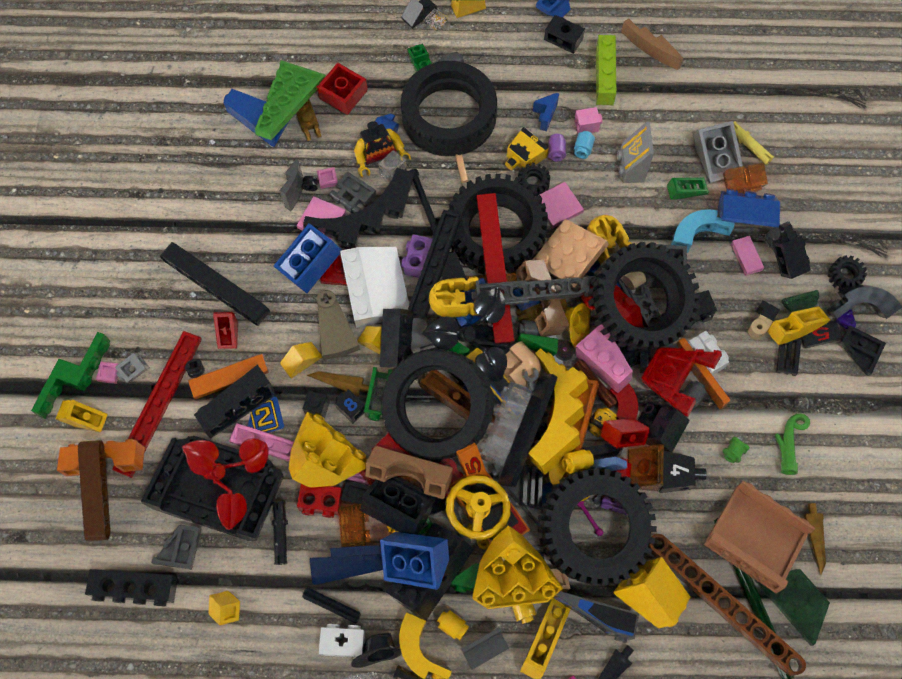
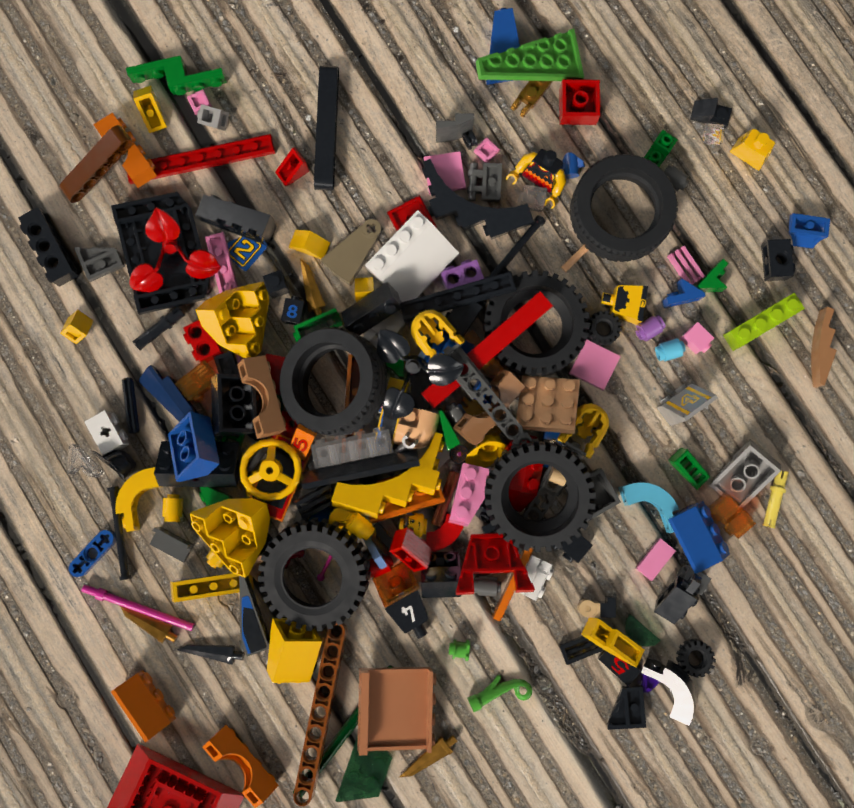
camera: 55 degrees right, 15 degrees up
black bush [185,359,205,378] -> none
orange tile [188,354,269,400] -> none
blue slope [273,223,342,293] -> none
none -> bright pink tile [667,246,705,285]
none -> green slope [696,259,729,292]

